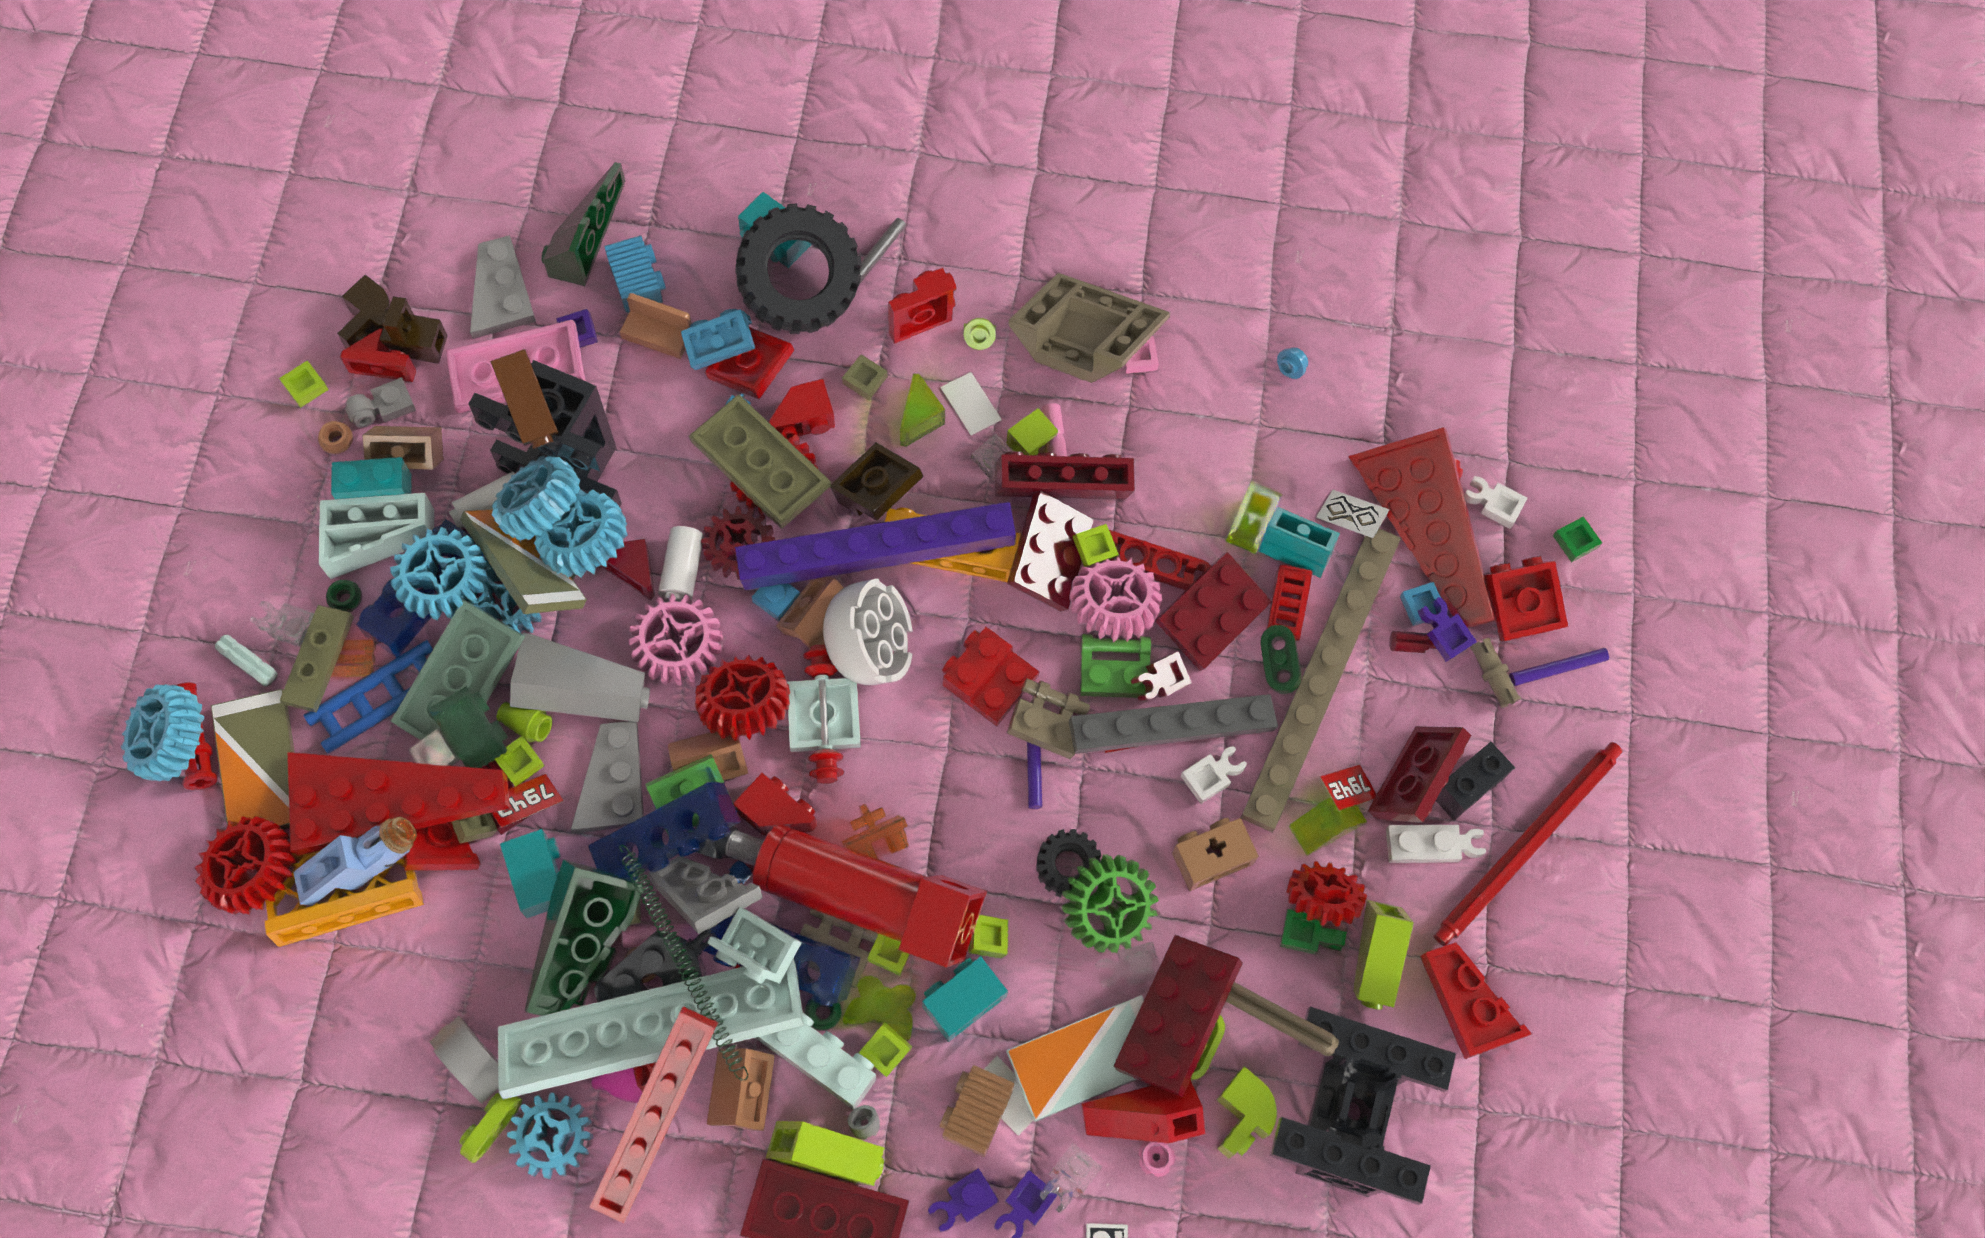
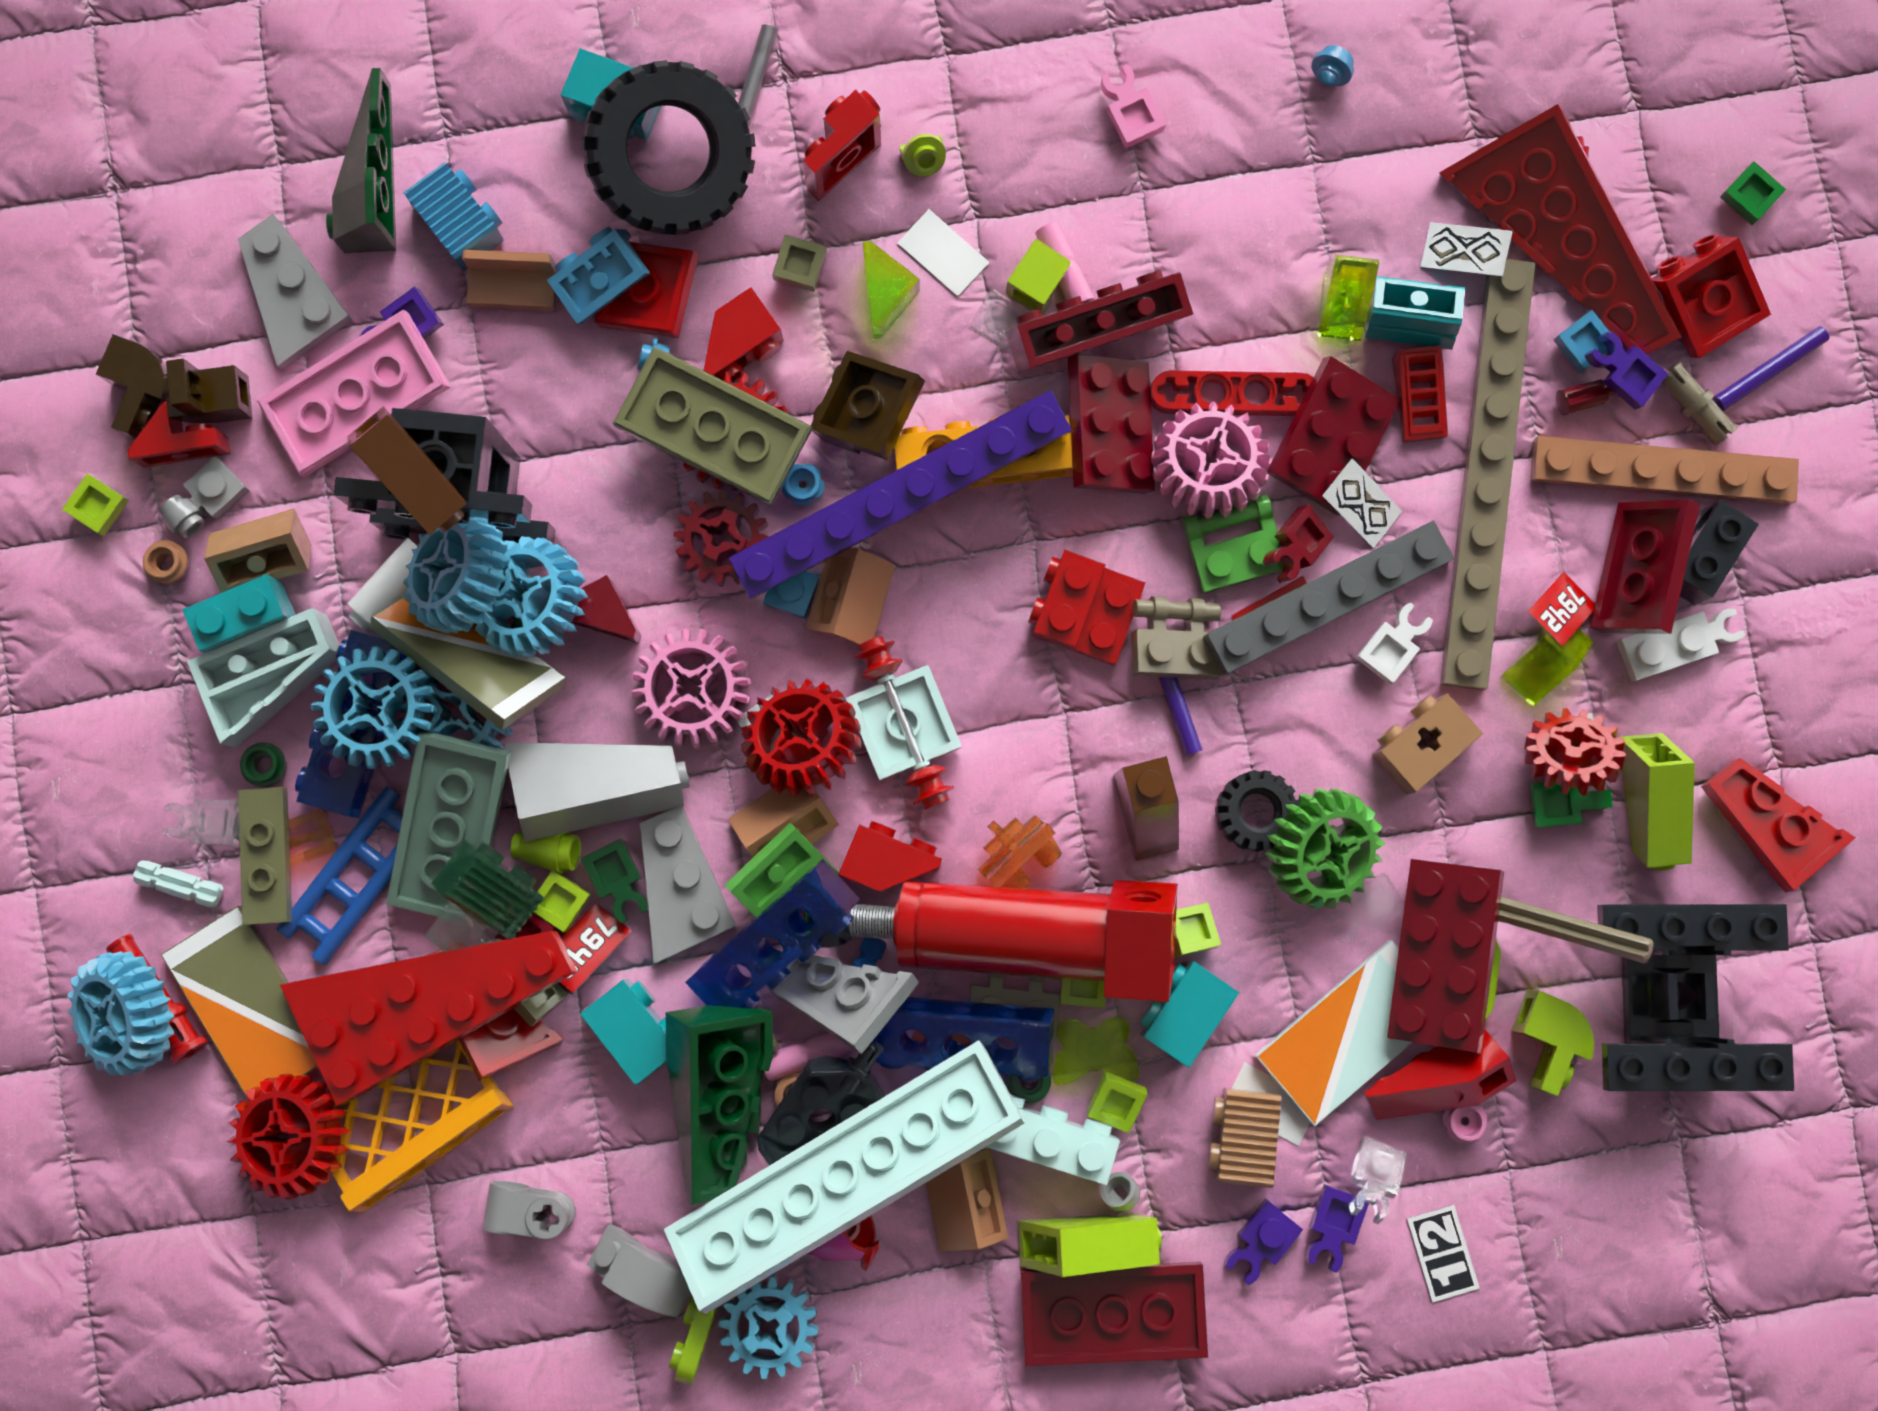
camera: 15 degrees left, 15 degrees up
light blue plate [293,817,416,906] -> none
plate [589,1006,718,1223] -> none
dark green piece [619,845,748,1081] -> none
white brick [658,526,704,602] -> none
light aqua bracket [707,907,801,984] -> none
white cylinder [823,579,913,685] -> none
dark tan slope [1009,273,1170,383] -> none
lime plate [1073,524,1119,567] -> none
dark green plate [1260,625,1302,694] -> none
red piece [1433,742,1623,946] -> none
white plate [1464,476,1528,529] -> none
none -> light grey piece [482,1181,576,1239]
none -> dark green plate [580,838,649,923]
none -> dark azure plate [781,464,825,506]
none -> reddish brown slope [1113,756,1179,861]
none -> white sticker [1323,459,1403,548]
none -> nougat plate [1530,436,1799,505]

